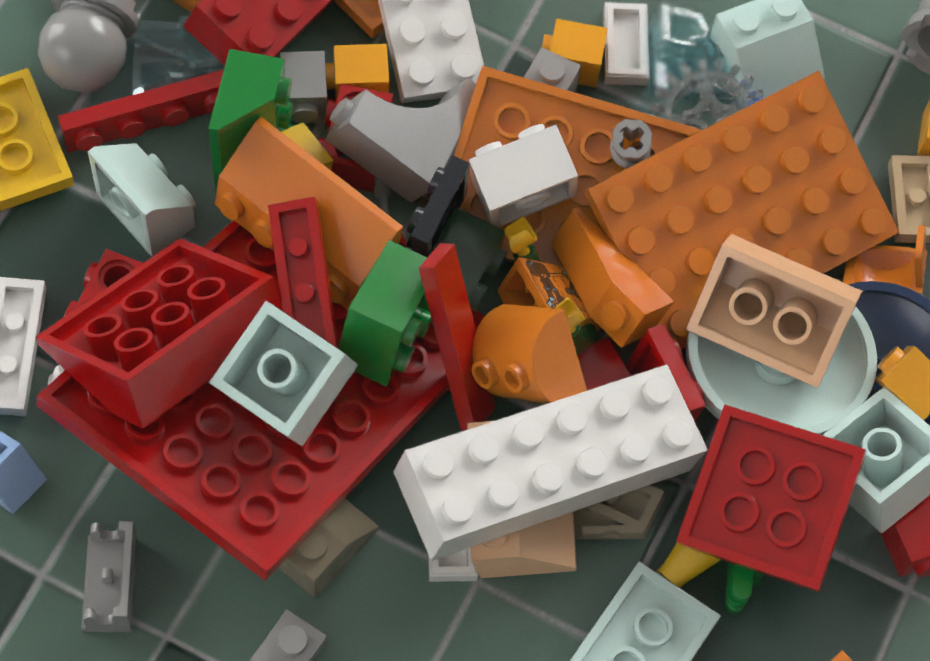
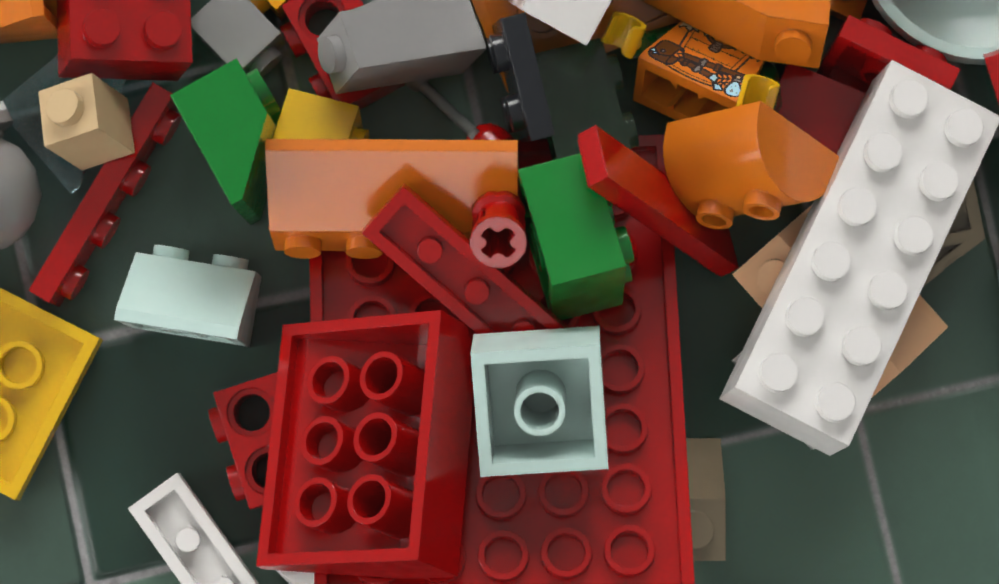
camera: 30 degrees left, 20 degrees up
none -> tan brick [38,73,135,170]
none -> red bush [470,191,527,268]

